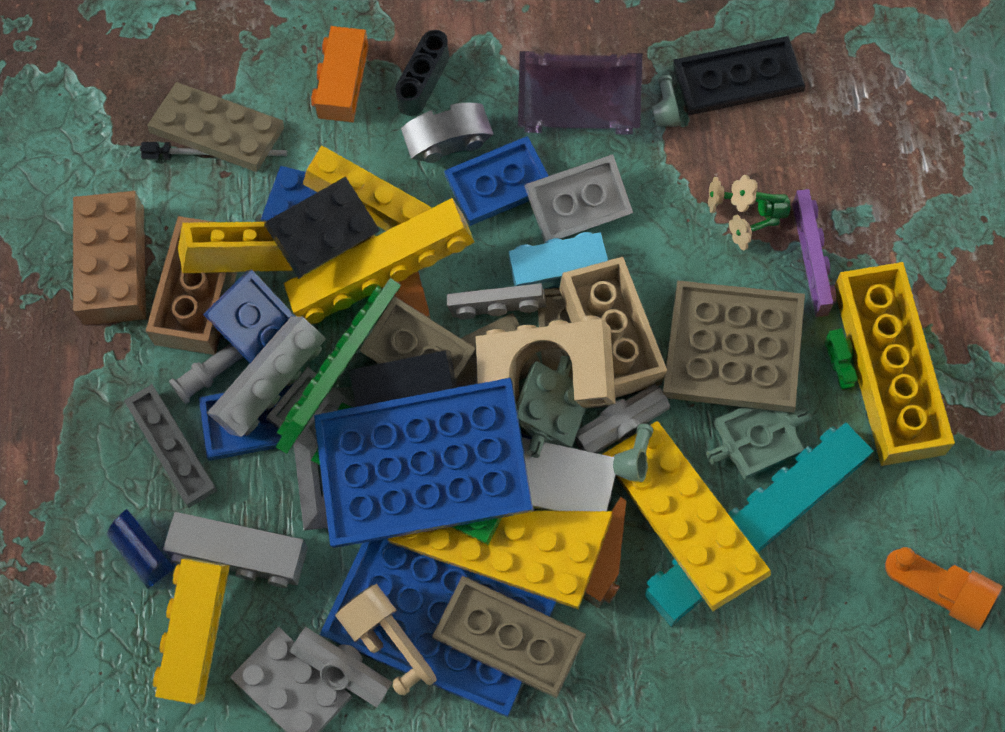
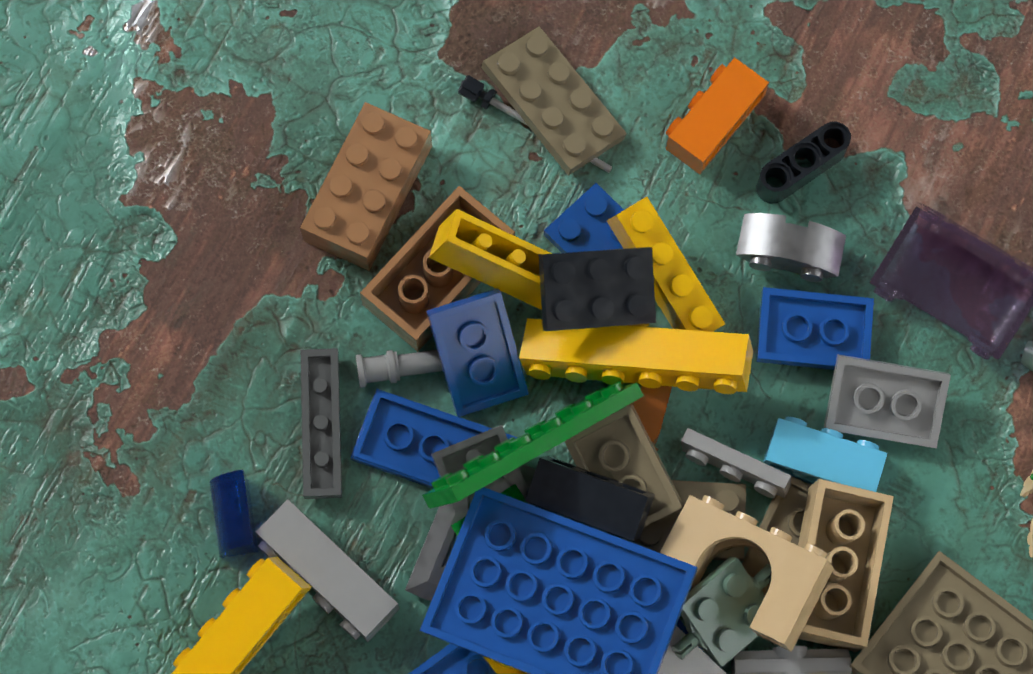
camera: 25 degrees right, 5 degrees up
light grey brick [207,317,326,437] -> none

